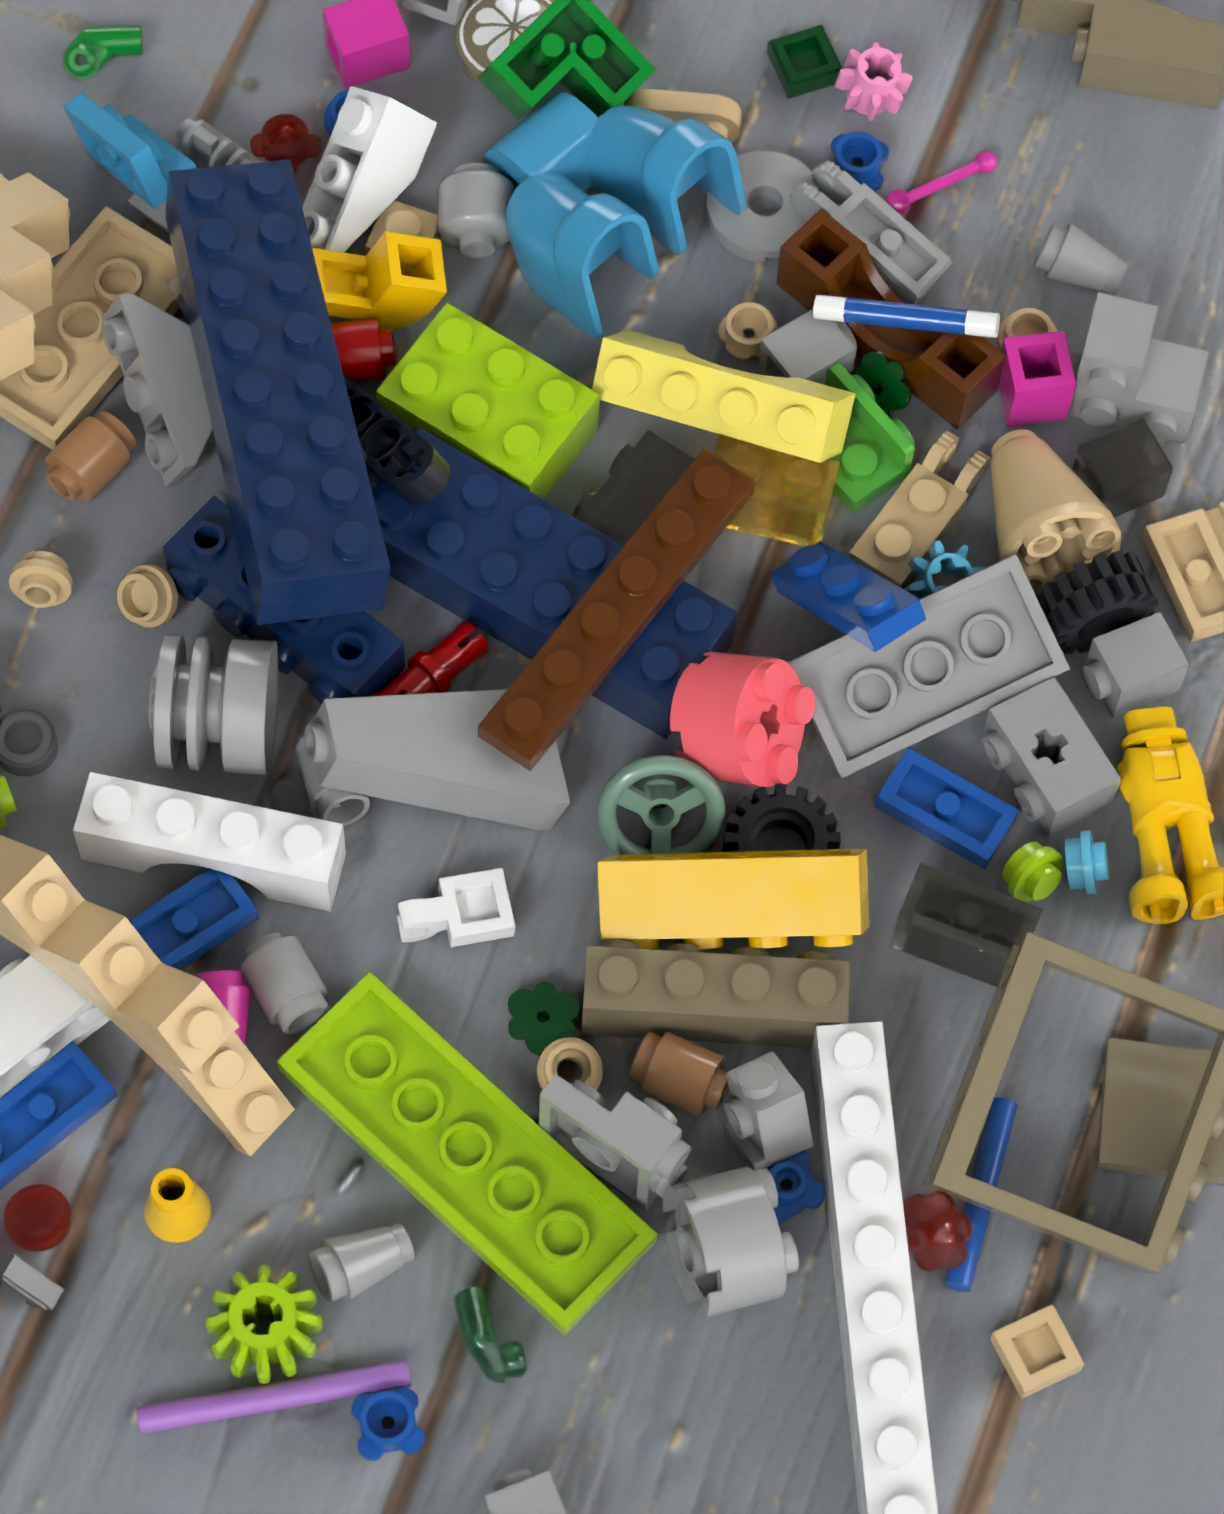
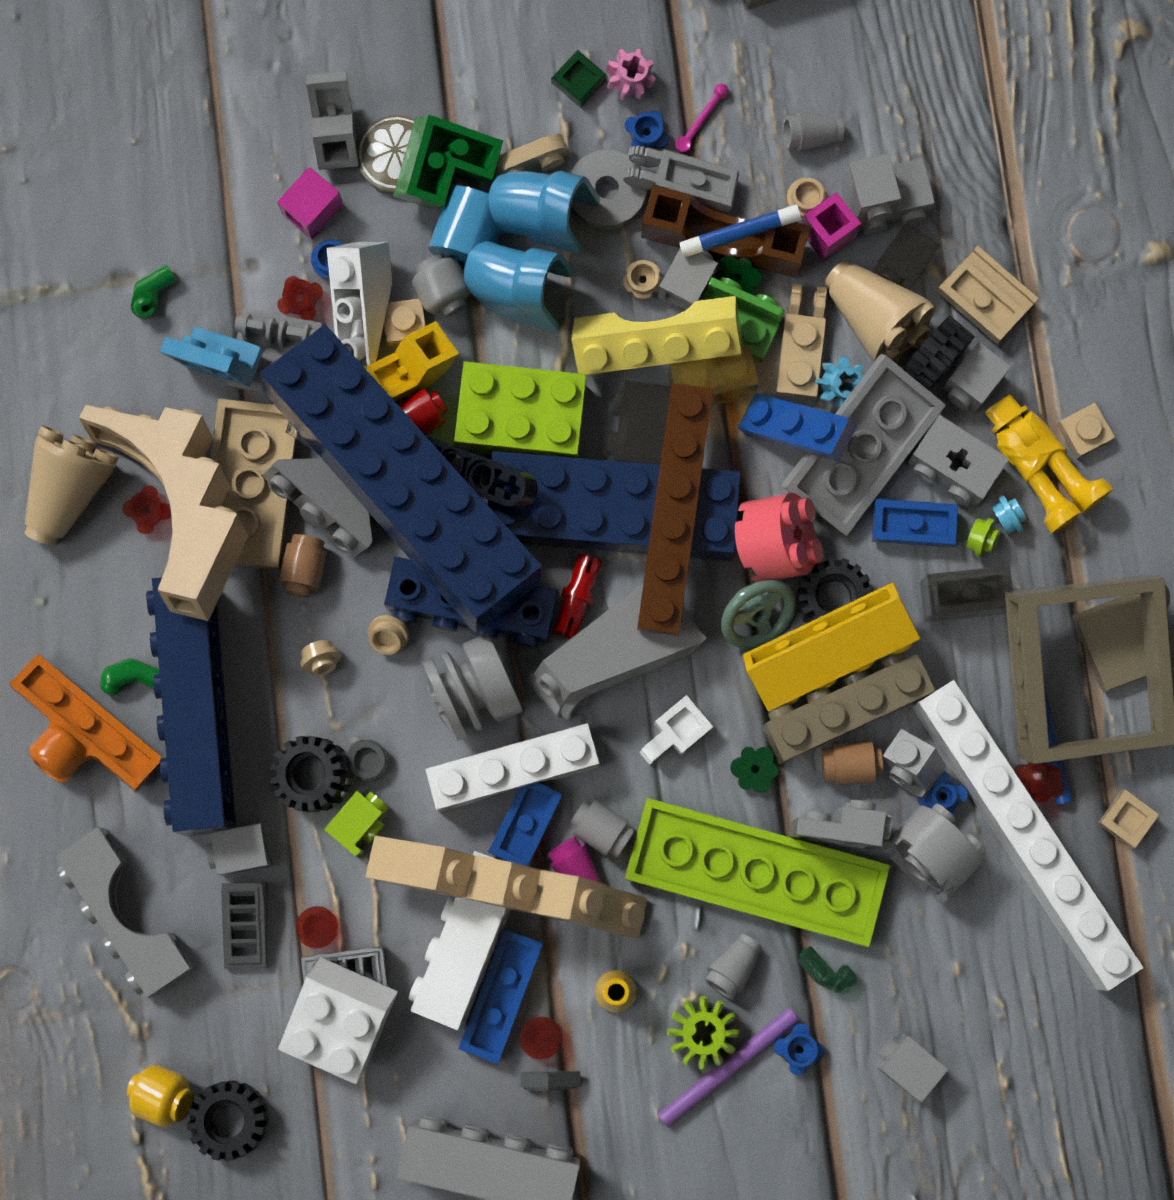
camera: 25 degrees left, 15 degrees up
tan plate [537,1037,603,1090] -> none

